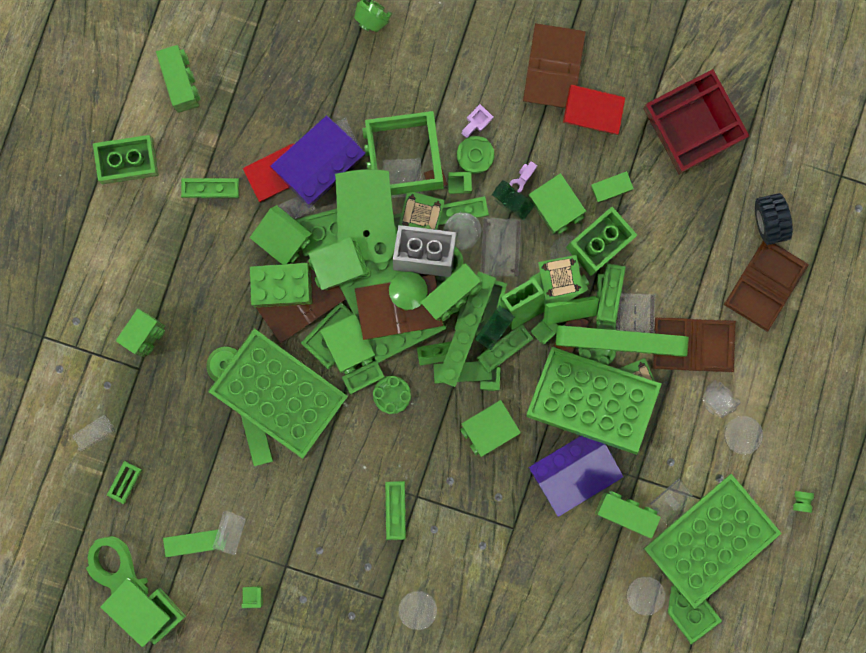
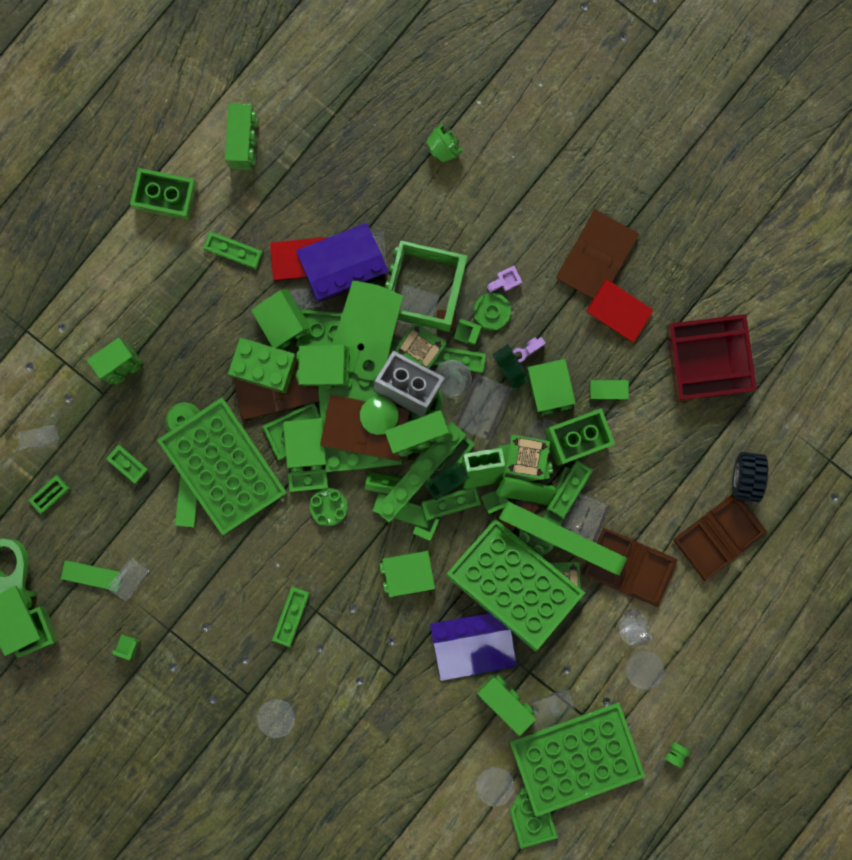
camera: 25 degrees right, 0 degrees up
none -> bright green plate [106,444,149,484]

